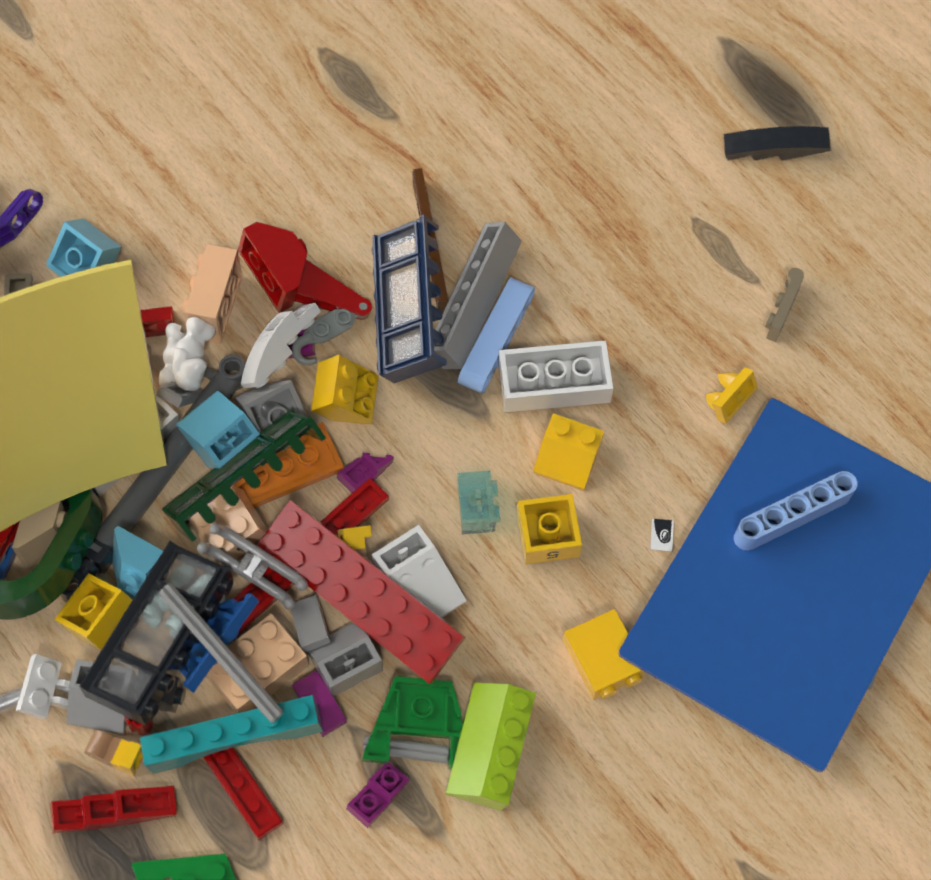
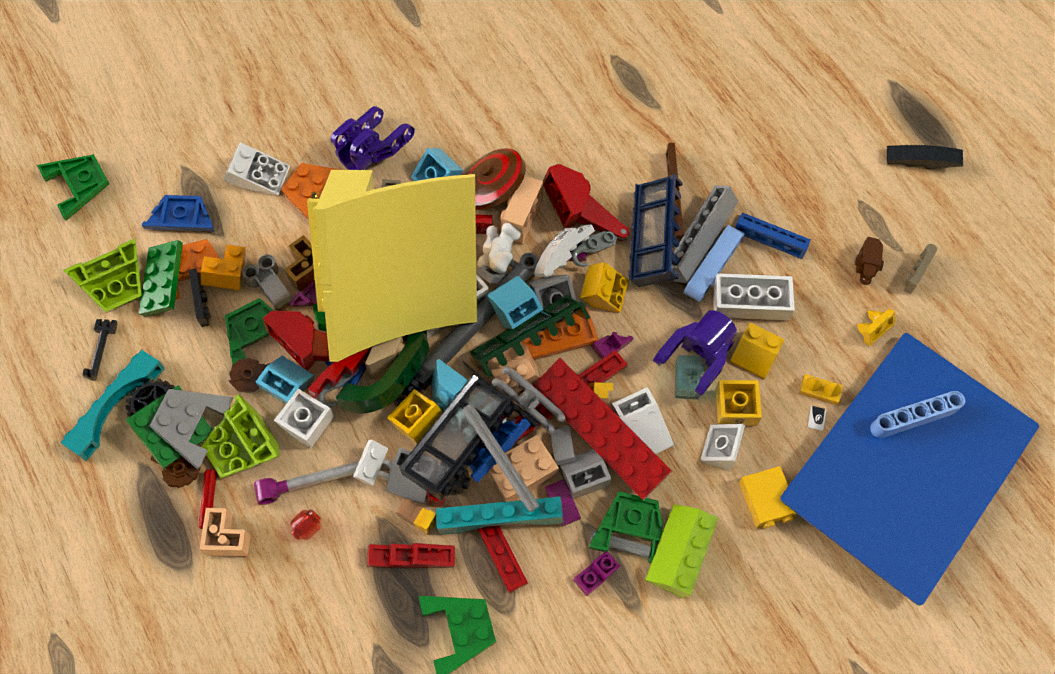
camera: 10 degrees right, 0 degrees up
none -> black sword [462,361,539,428]
none -> reddish brown dish [465,148,526,210]
none -> dark purple piece [653,310,737,396]
none -> white slope [700,424,745,471]
none -> blue fence [735,212,811,259]
none -> yellow tile [799,374,843,405]
none -> reddish brown hinge [854,237,884,286]

